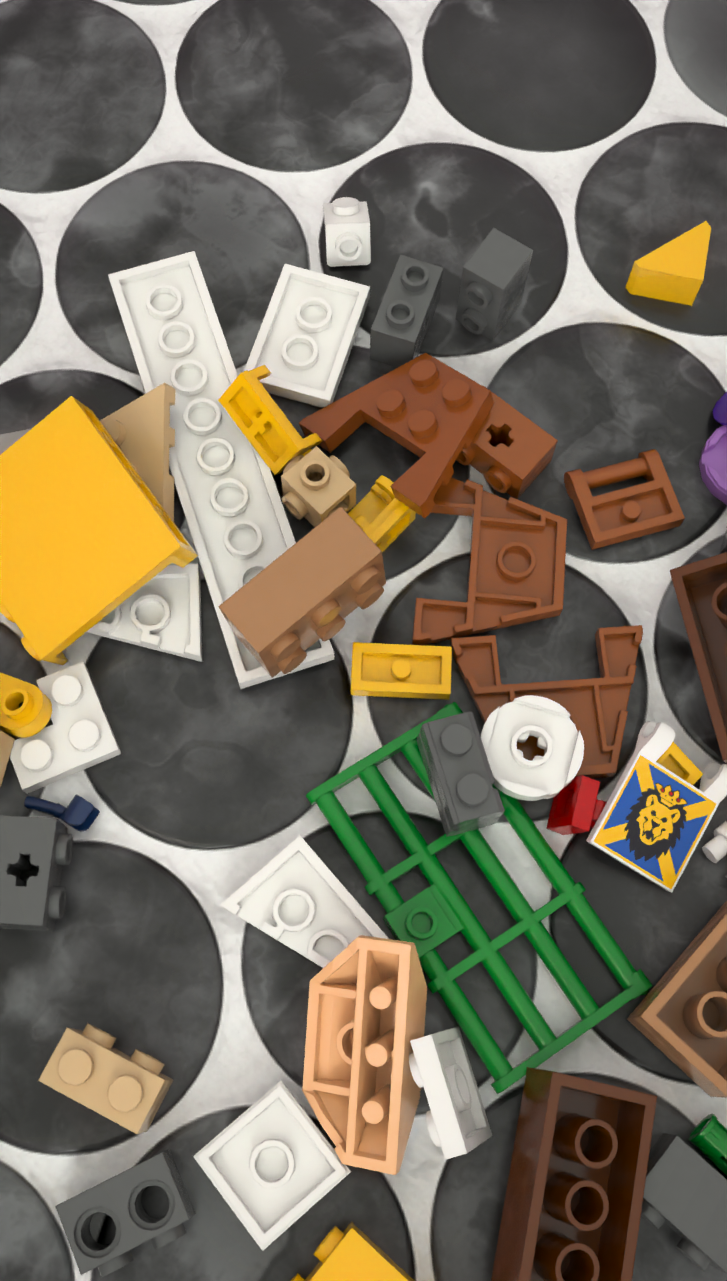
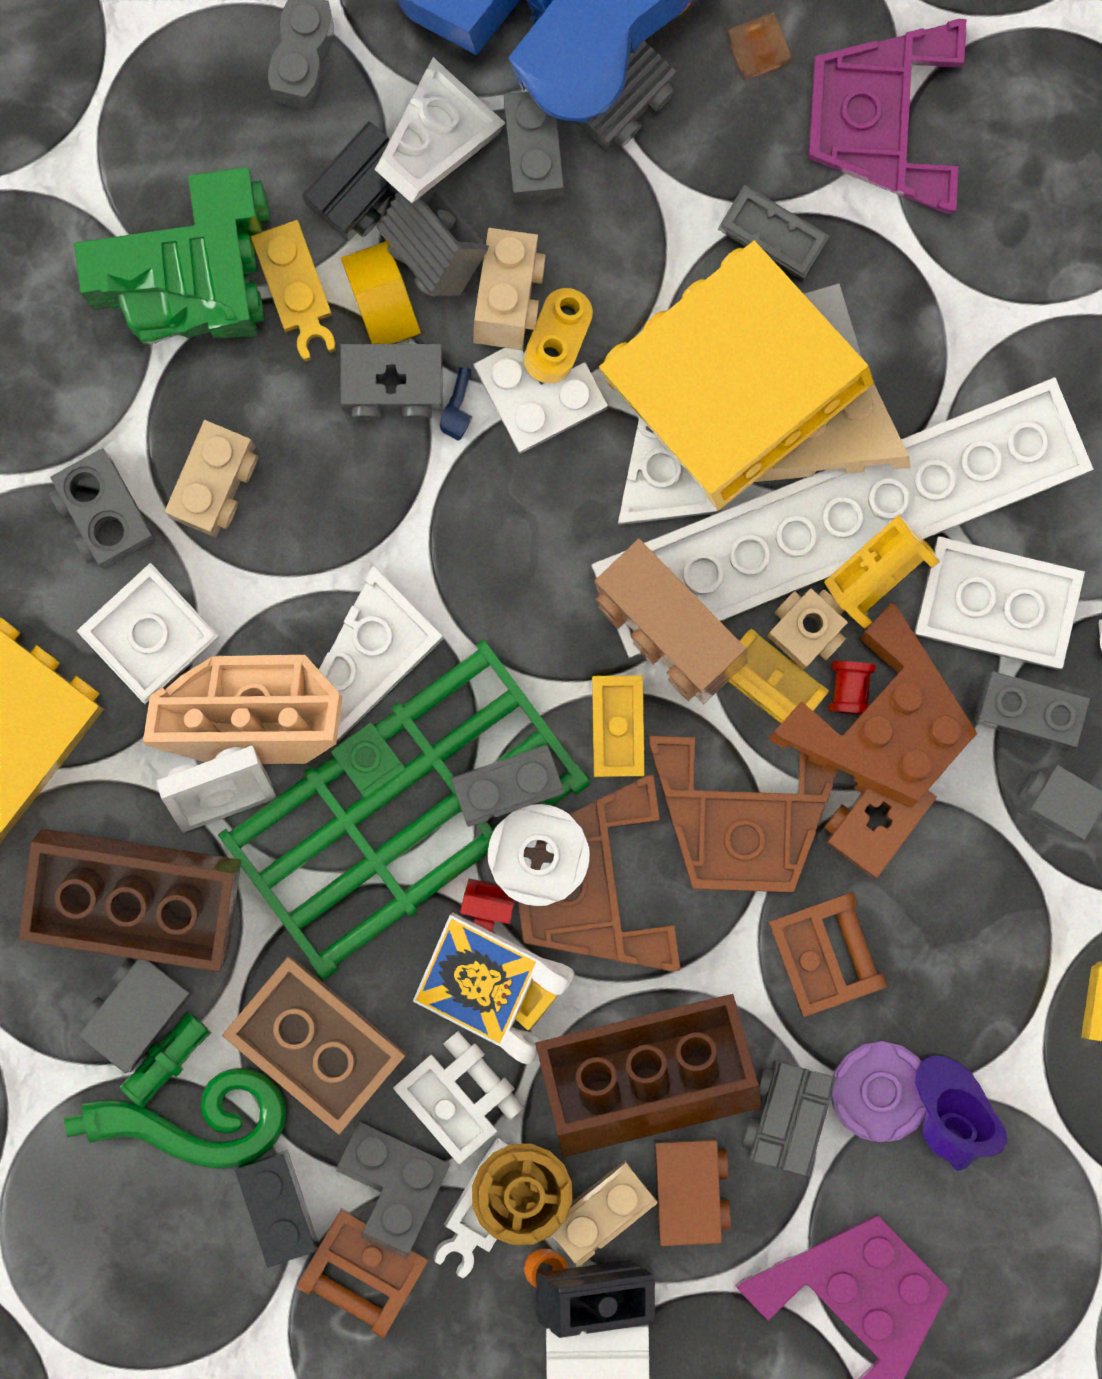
camera: 85 degrees right, 15 degrees up
none -> red bush [828,661,876,715]

